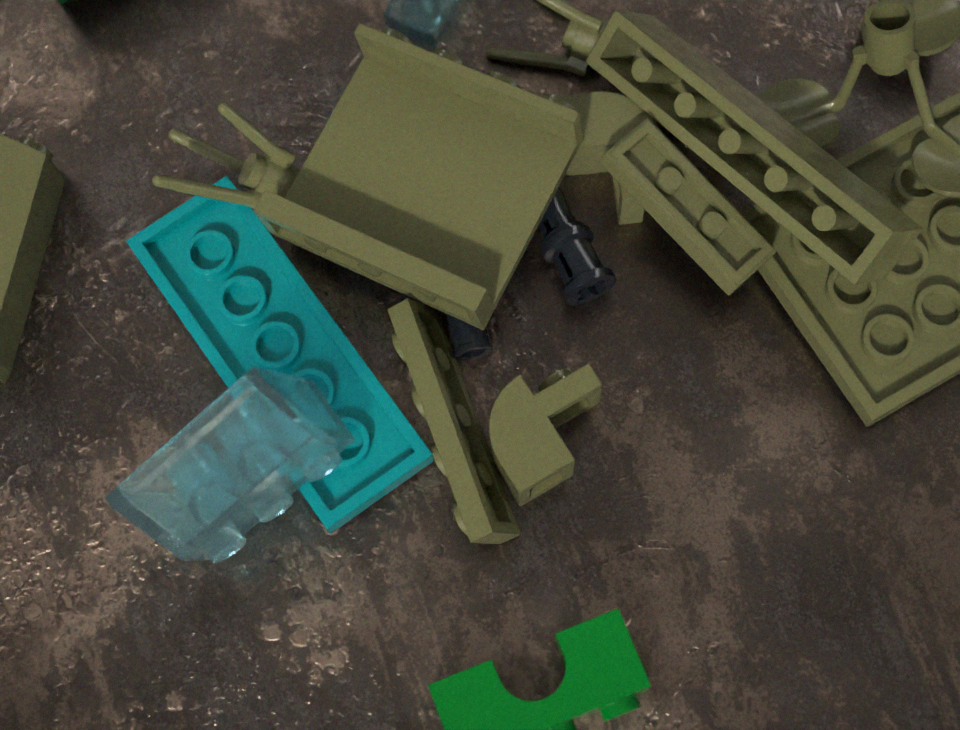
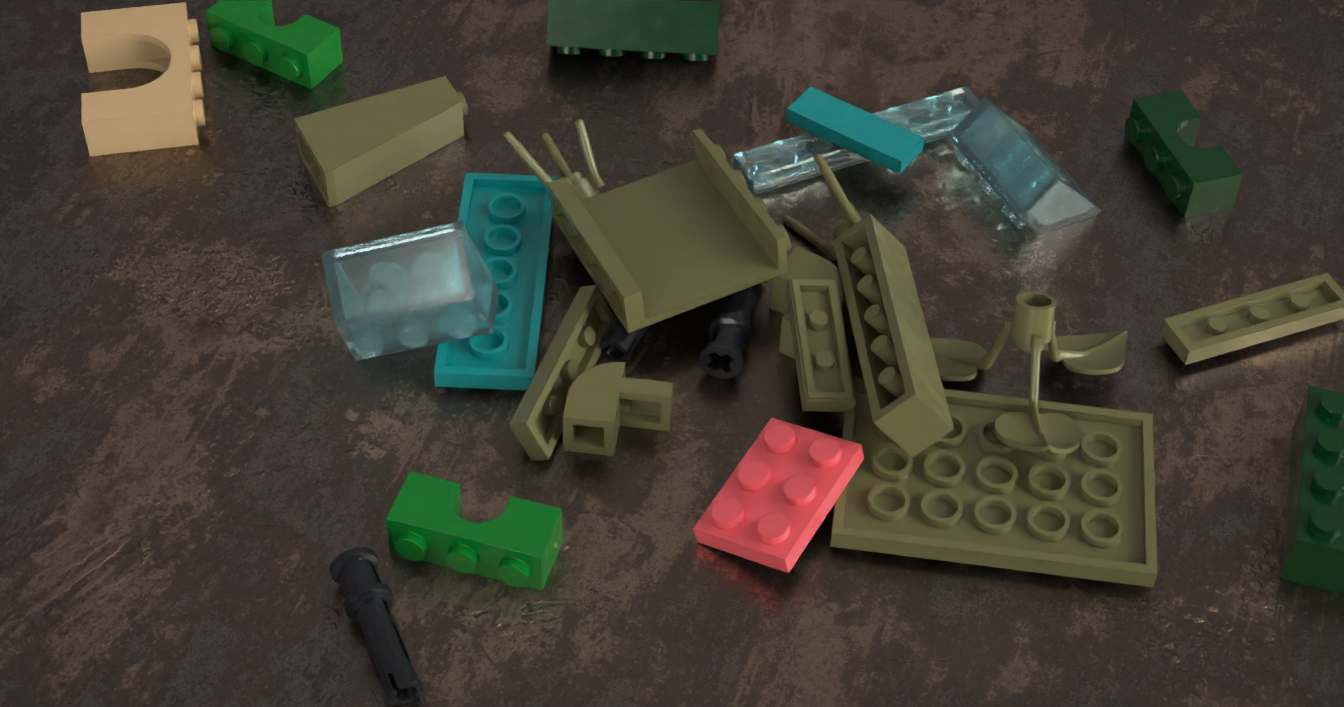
camera: 30 degrees right, 25 degrees down
none -> coral plate [693,417,864,573]

